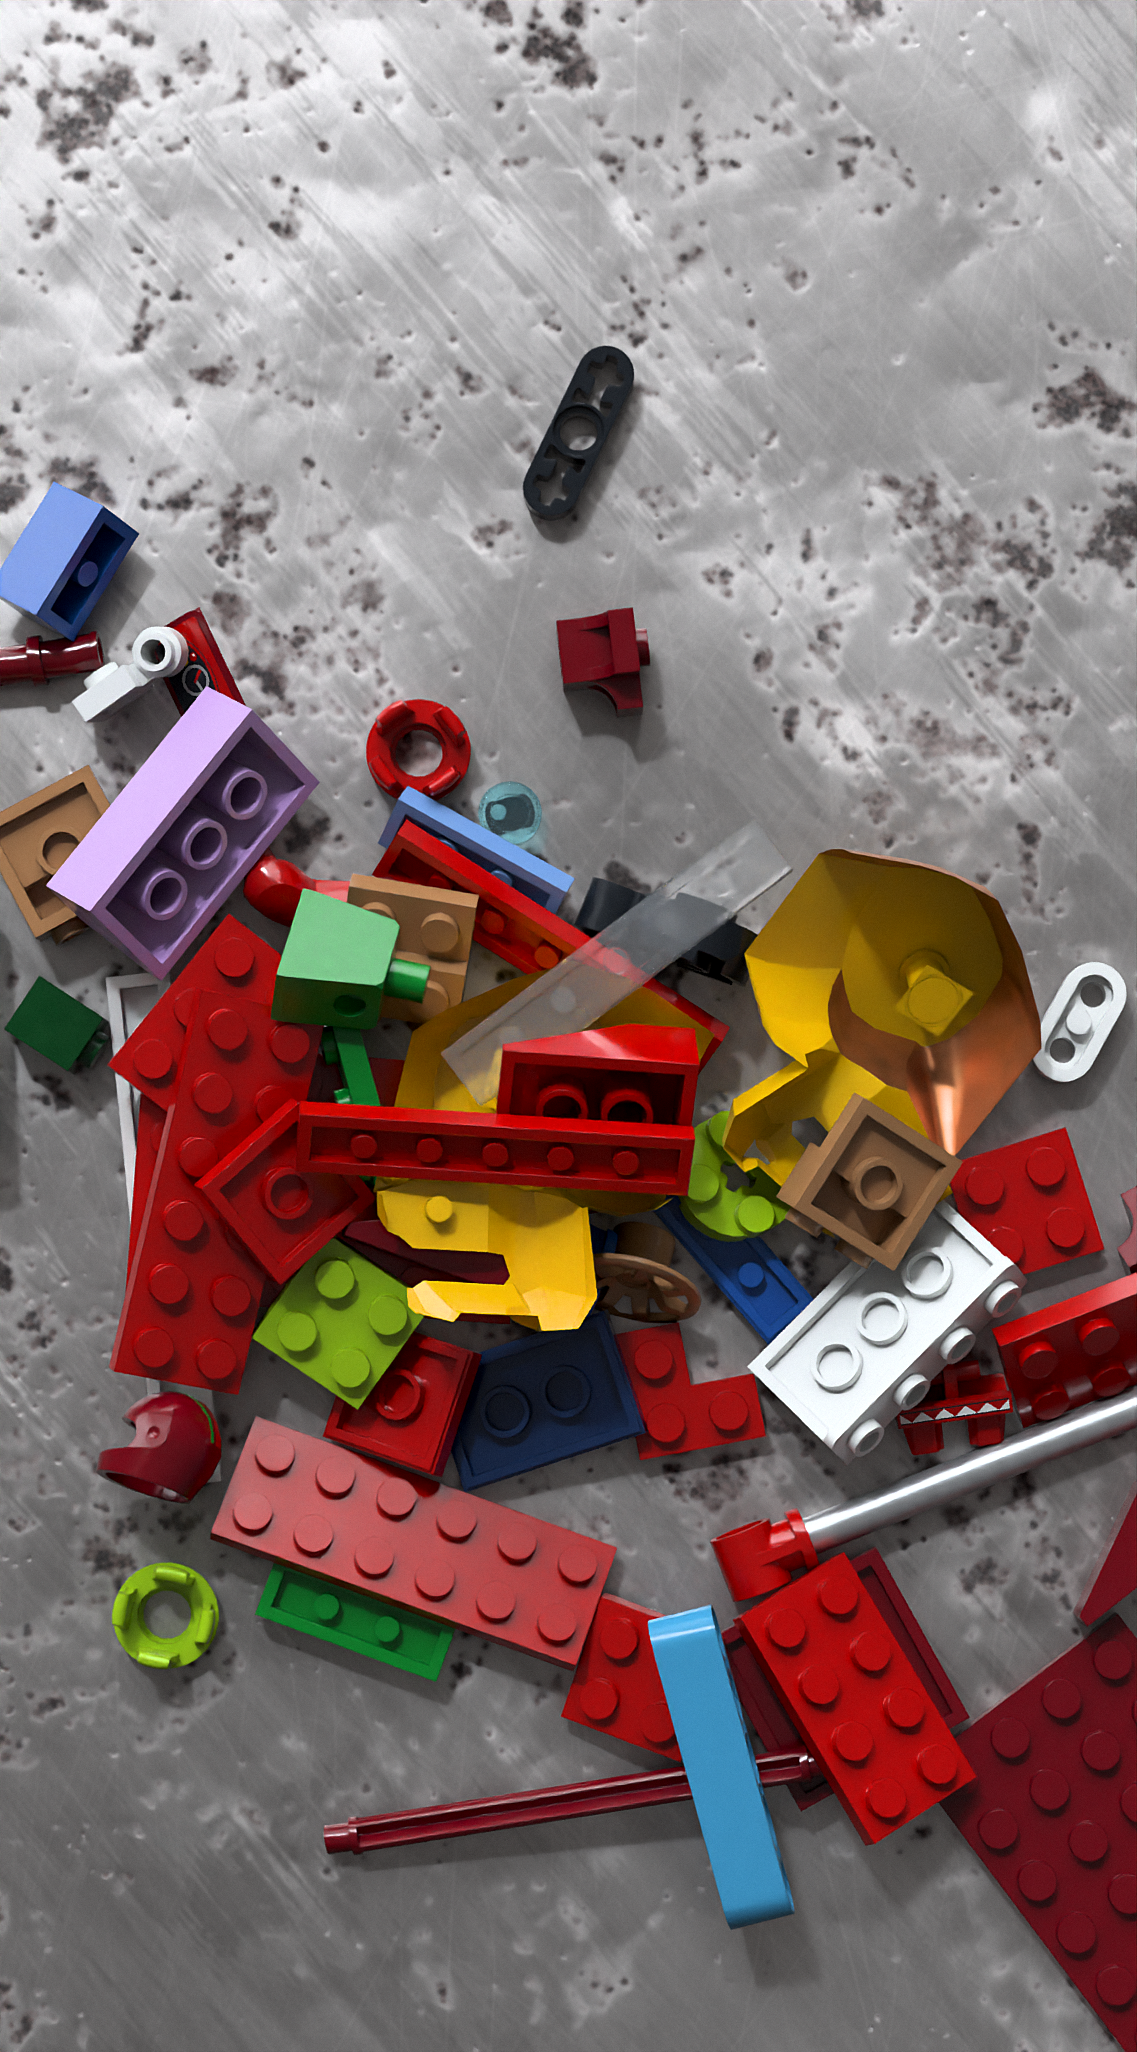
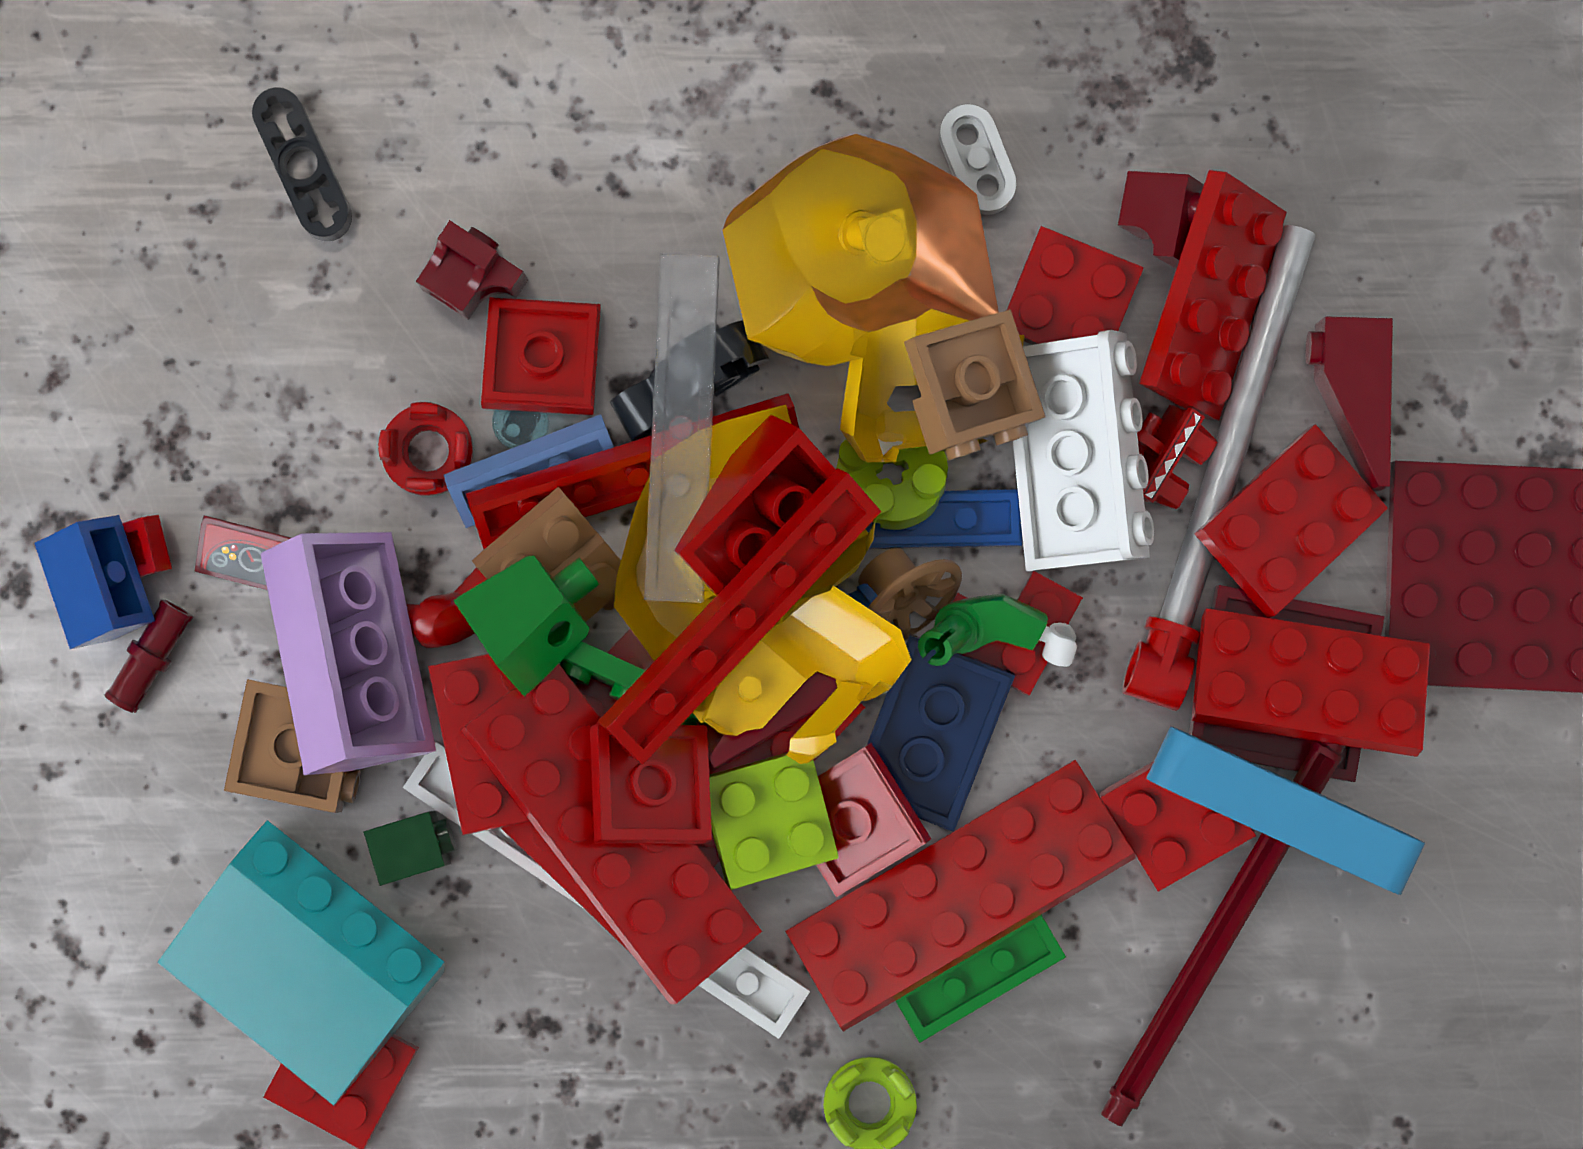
camera: 50 degrees left, 0 degrees up
white plate [72,627,188,722] -> none
dark red helmet [96,1391,222,1504] -> none
none -> red plate [122,514,172,578]
none -> red plate [481,297,601,415]
none -> green arm [918,594,1077,667]
none -> red plate [1194,424,1388,618]

